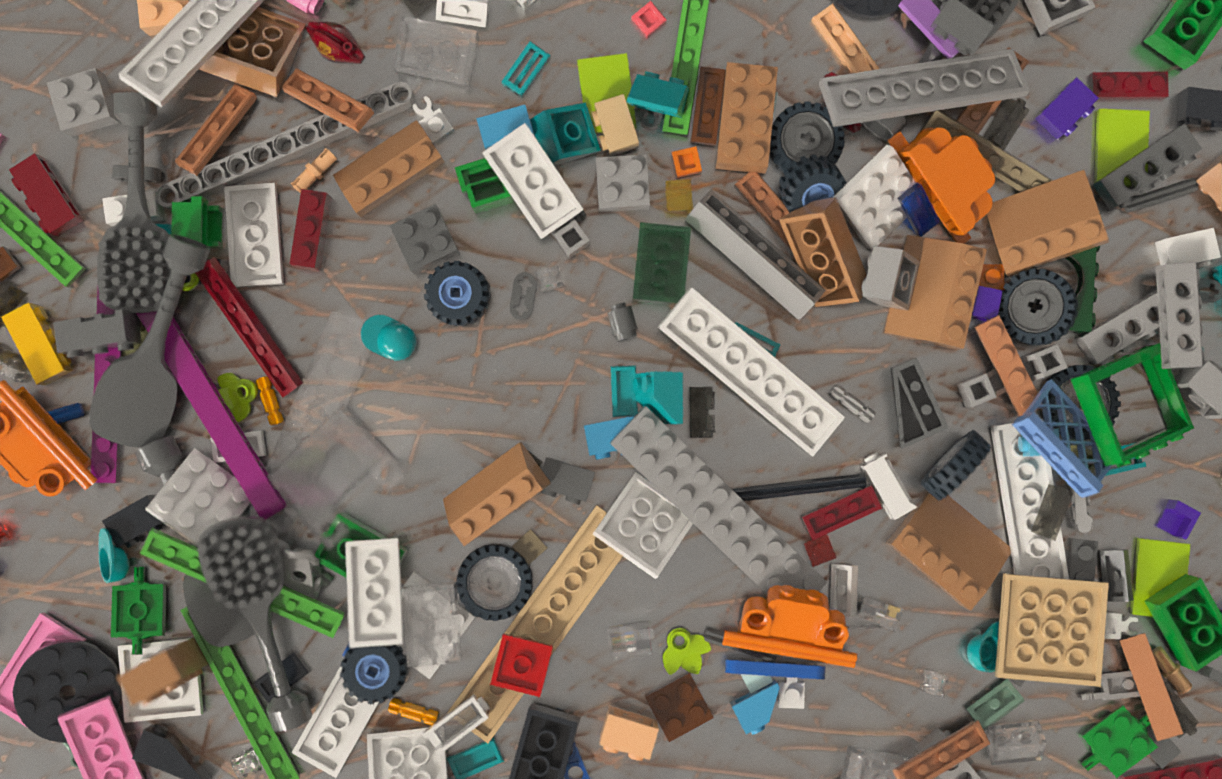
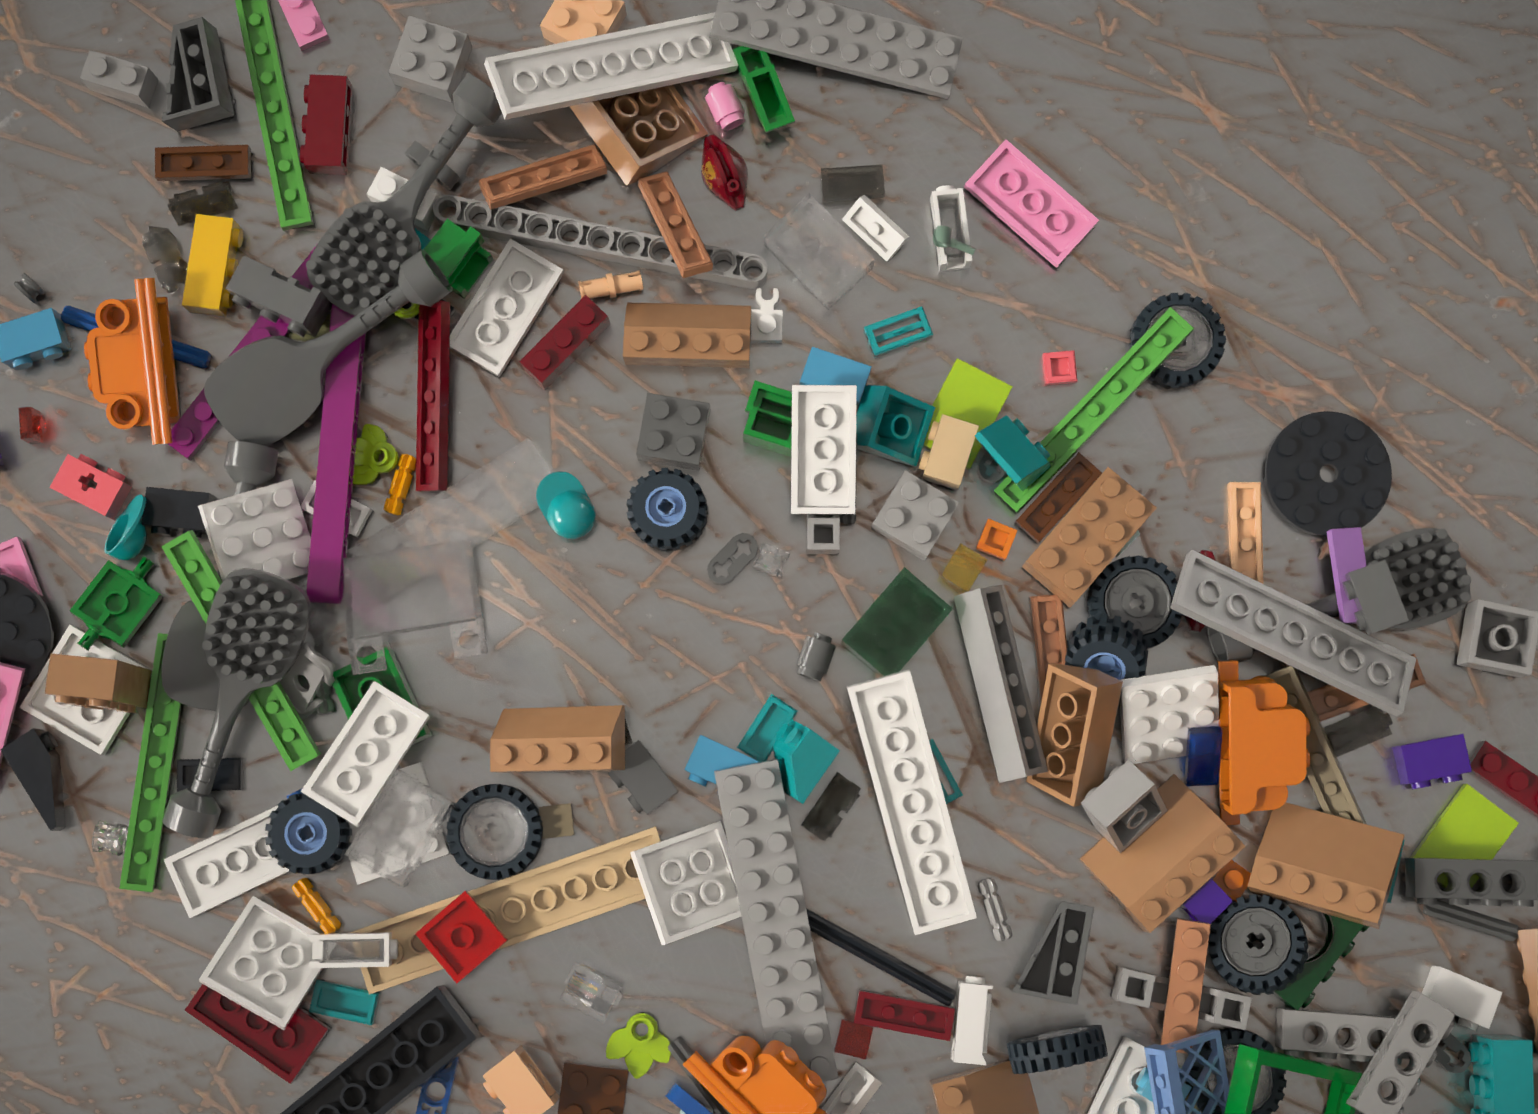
camera: 35 degrees right, 5 degrees down
none -> coral brick [49,454,132,520]

